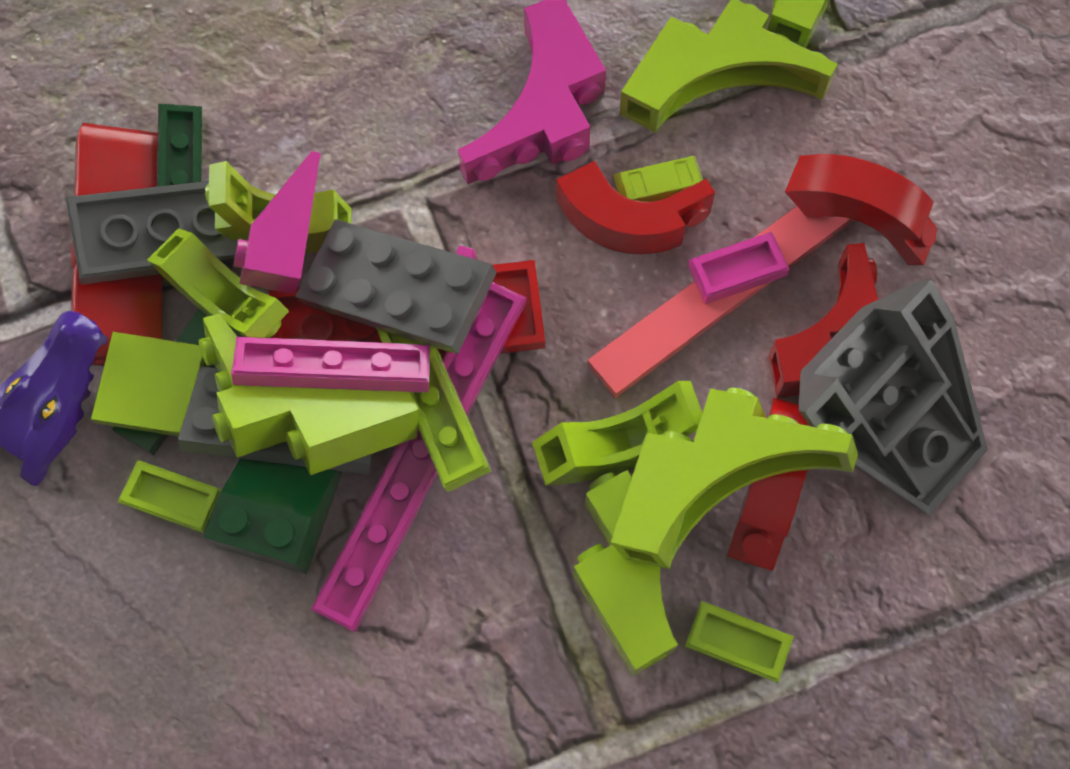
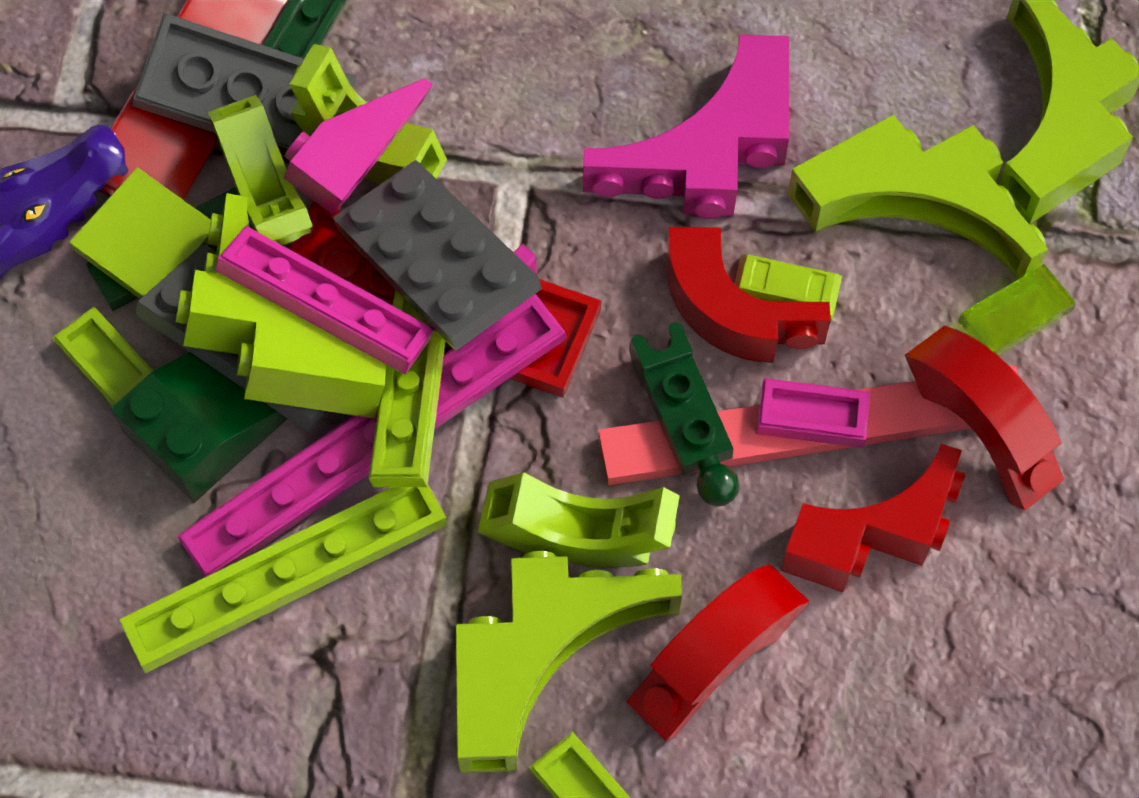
camera: 25 degrees right, 5 degrees down
lime arch [611,388,858,569] -> none
dark grey wedge [799,279,988,515] -> none
none -> lime plate [119,484,447,674]
none -> dark green plate [629,322,740,507]
none -> clear neon green tile [958,264,1076,355]

